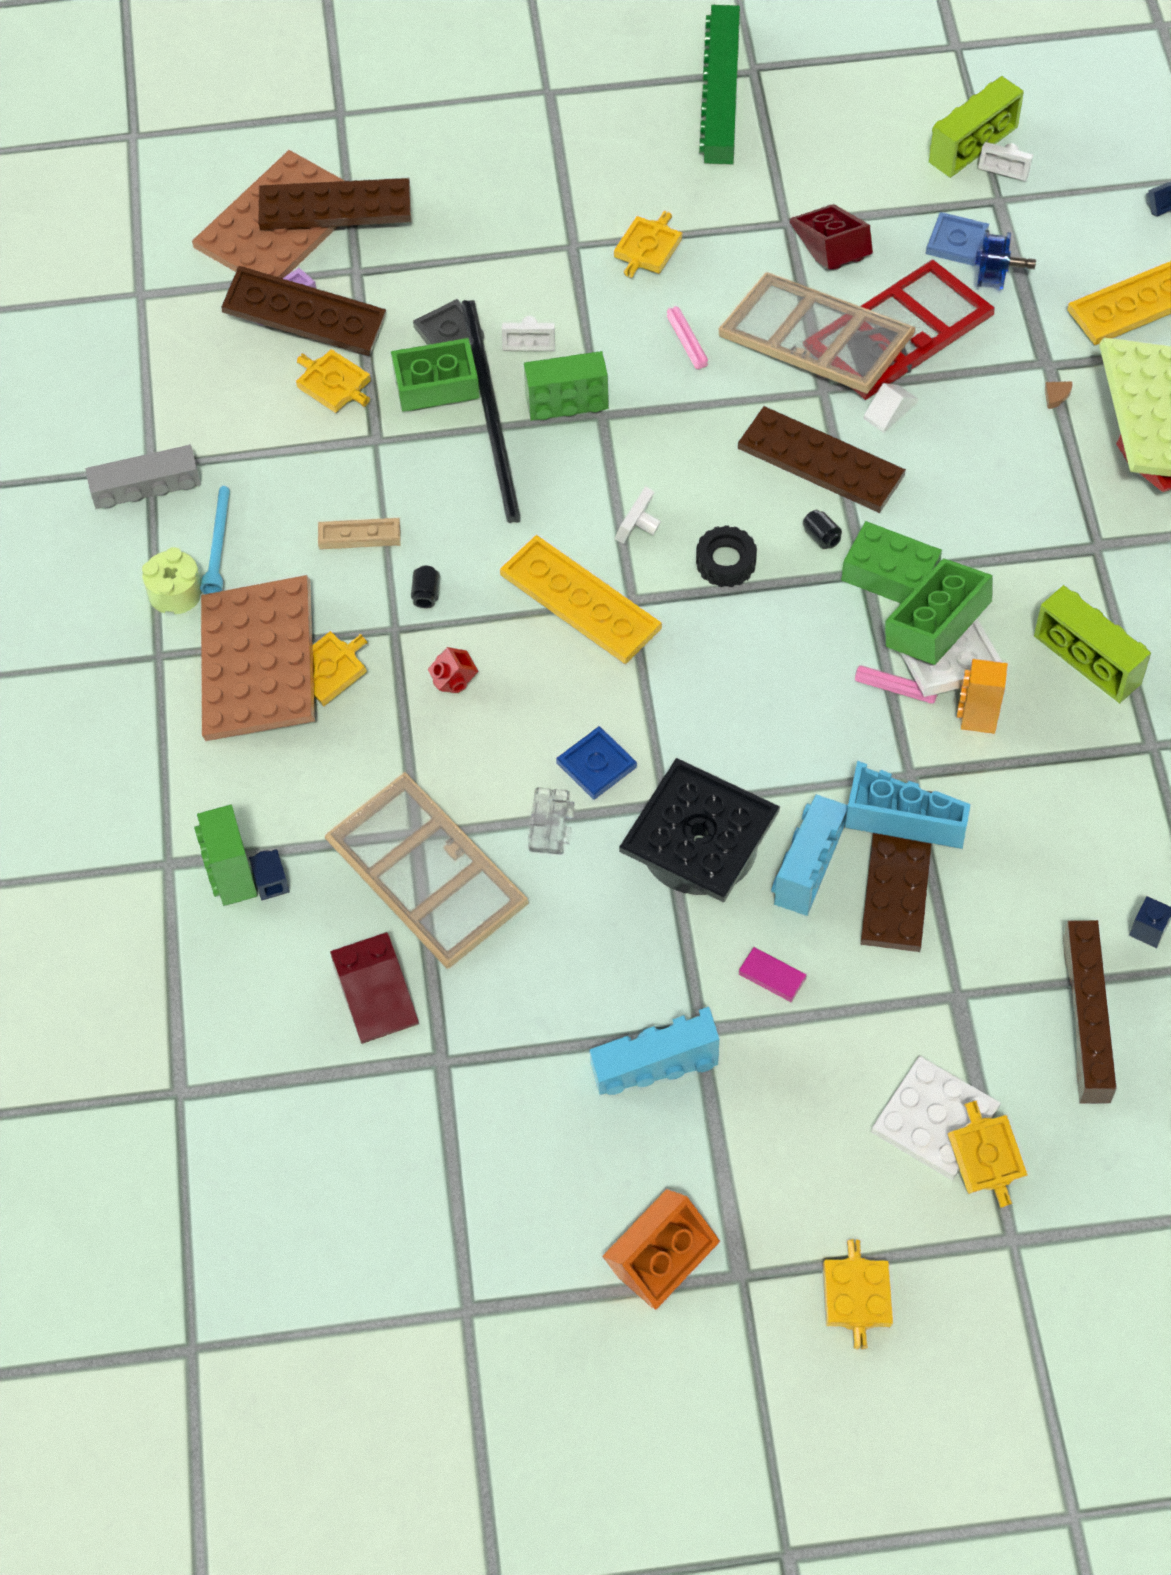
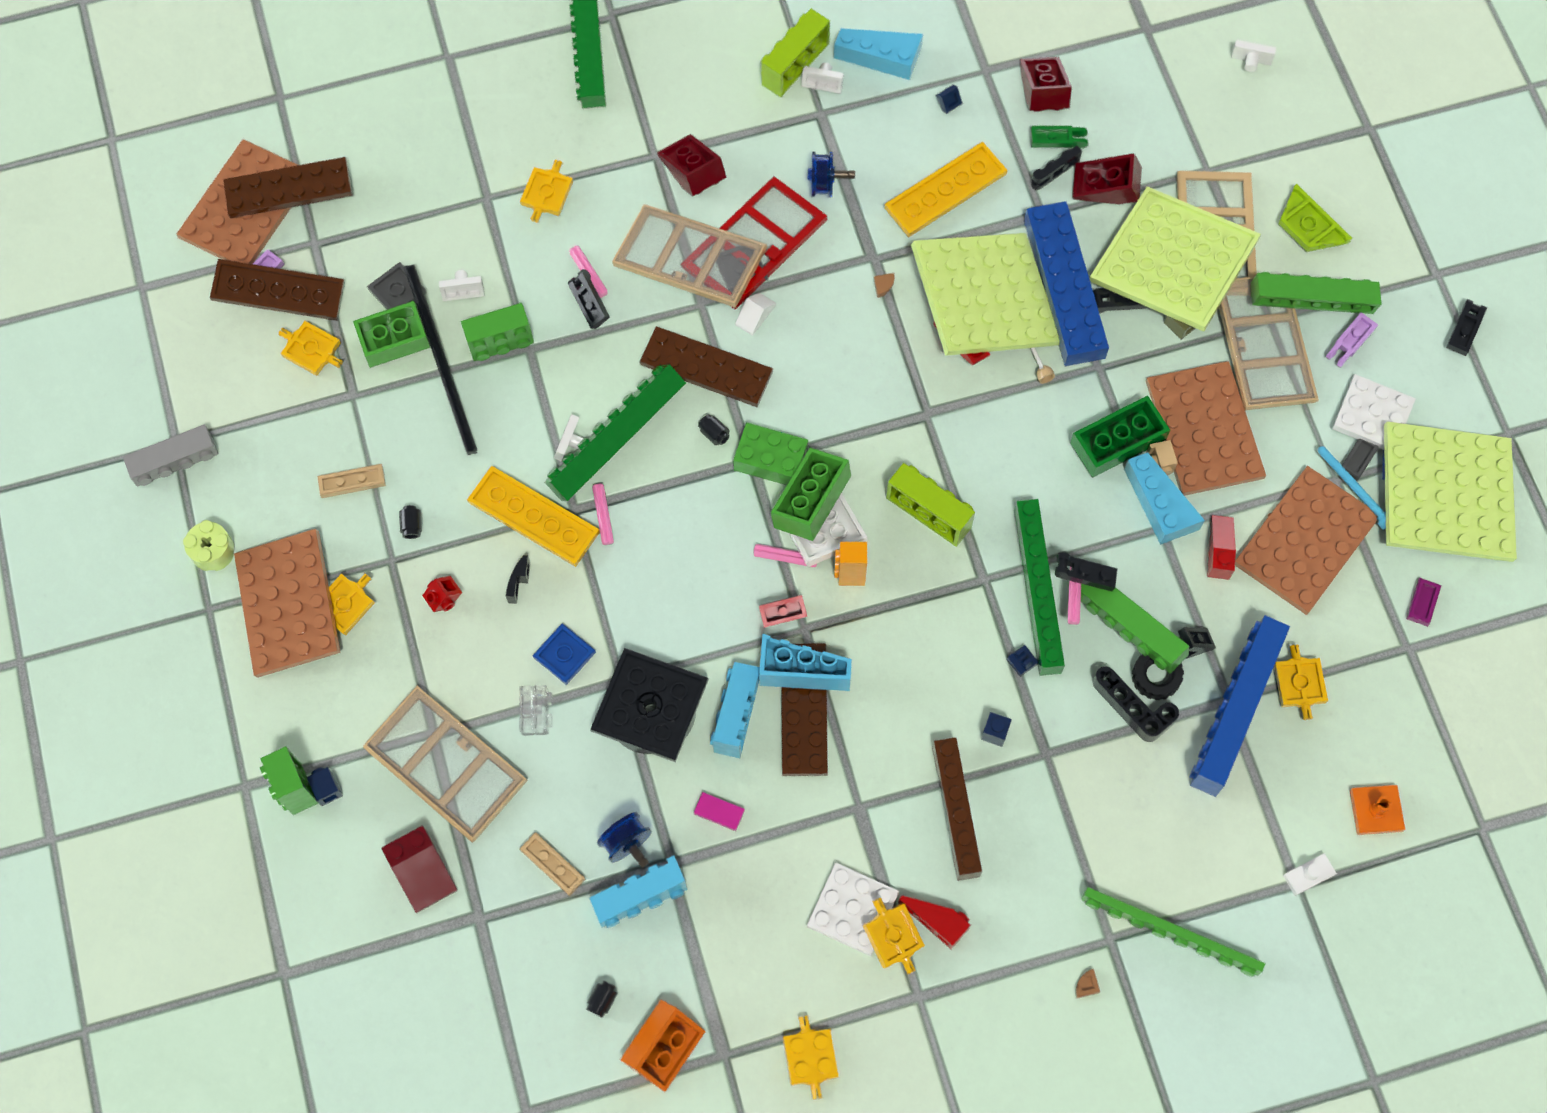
camera: 10 degrees left, 10 degrees up
medium azure piece [200,486,230,594] -> none
black tyre [696,525,757,587] -> none
medium blue tile [926,212,989,266] -> none
none -> black slope [505,555,530,604]
none -> tan tile [520,832,586,897]
none -> green brick [544,364,686,501]
none -> black plate [568,269,610,329]
none -> black brick [586,981,618,1018]
none -> bright pink axle [592,483,614,545]
none -> clear blue wheel [597,812,652,869]
none -> brick [759,595,808,628]
none -> medium azure wedge [834,28,923,80]
none -> red slope [898,895,971,949]

